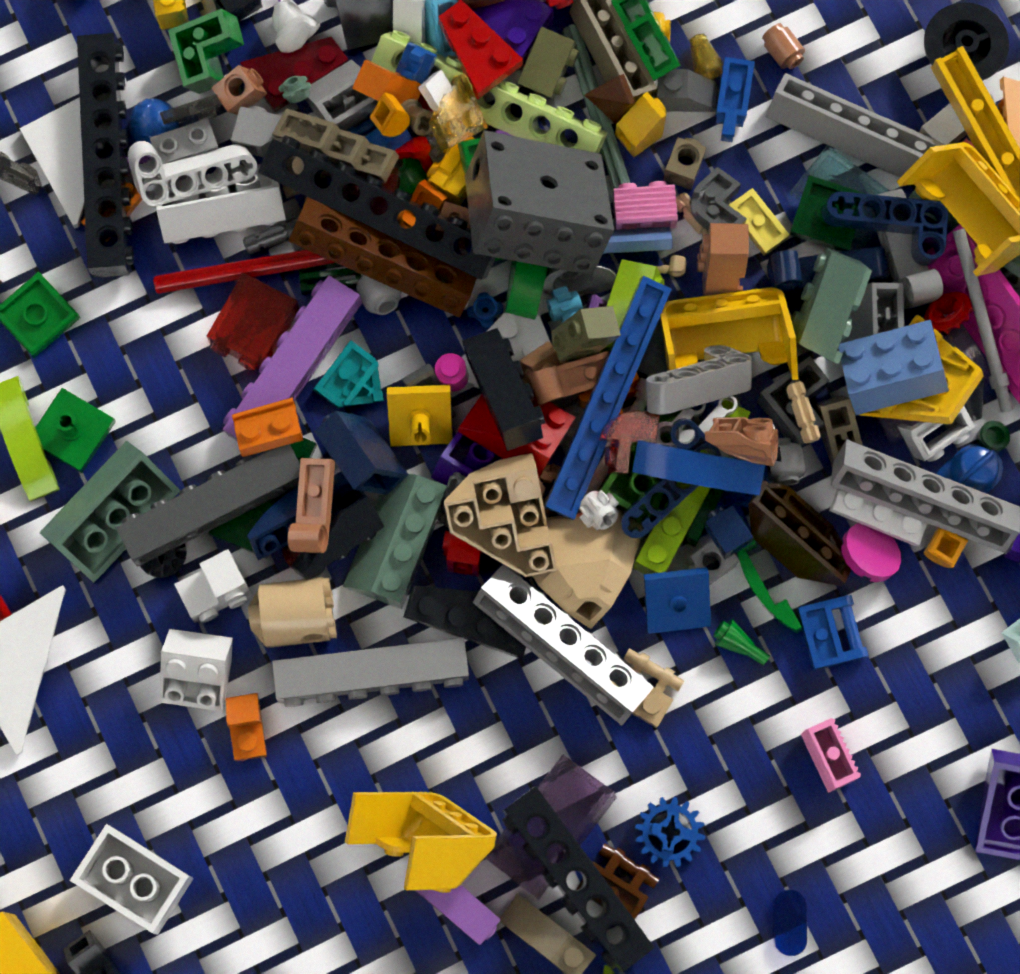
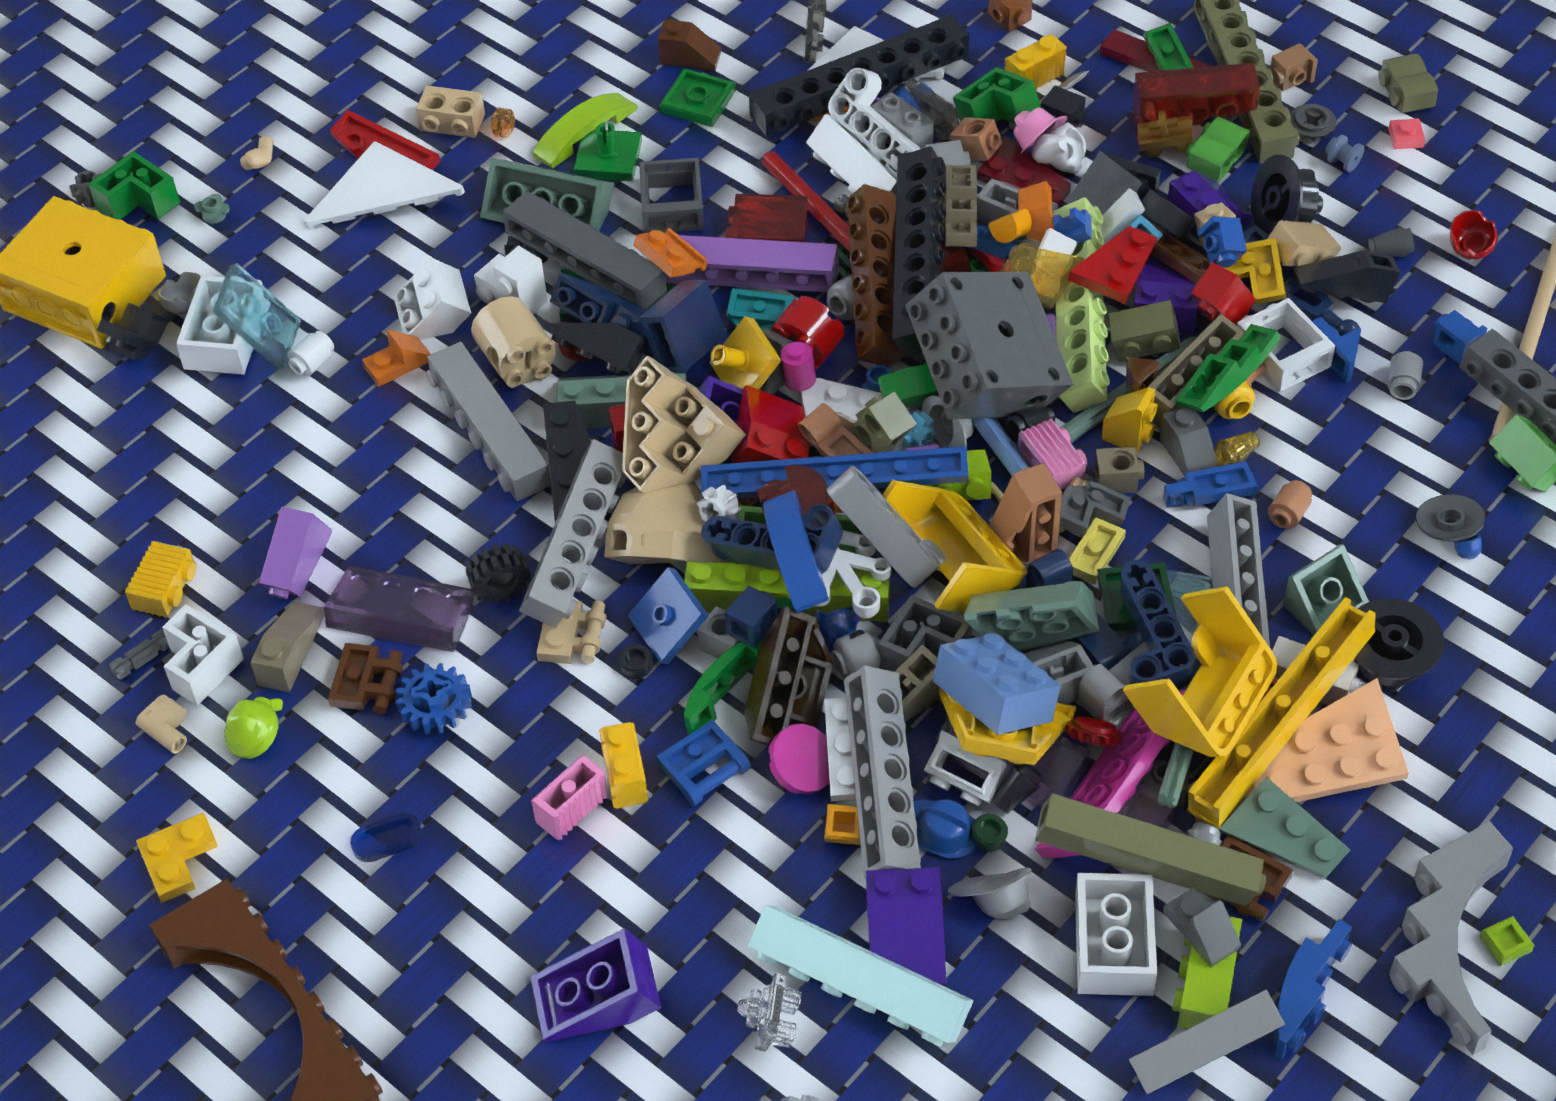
camera: 70 degrees right, 25 degrees down
sand green plate [279,76,311,103] -> none
nougat plate [288,458,335,553] -> none
yellow windscreen [345,792,497,893] -> none
black brick [462,328,545,451] -> none
black brick [502,786,655,972] -> none
nougat slope [705,417,778,466] -> none
green cone [713,619,770,666] -> none
tan axle [786,381,820,443] -> none
light grey bar [953,228,1013,412] -> none
none -> light grey hair [158,272,201,315]
none -> clear light blue tile [213,263,301,369]
none -> white brick [288,331,334,376]
none -> black tyre [465,543,531,604]
none -> yellow brick [599,722,648,809]
none -> black tile [618,644,653,679]
none -> dark grey window [639,158,704,233]
none -> red brick [771,296,845,371]
none -> bright pink piece [1013,107,1067,153]
none -> sand green slope [1283,544,1369,635]

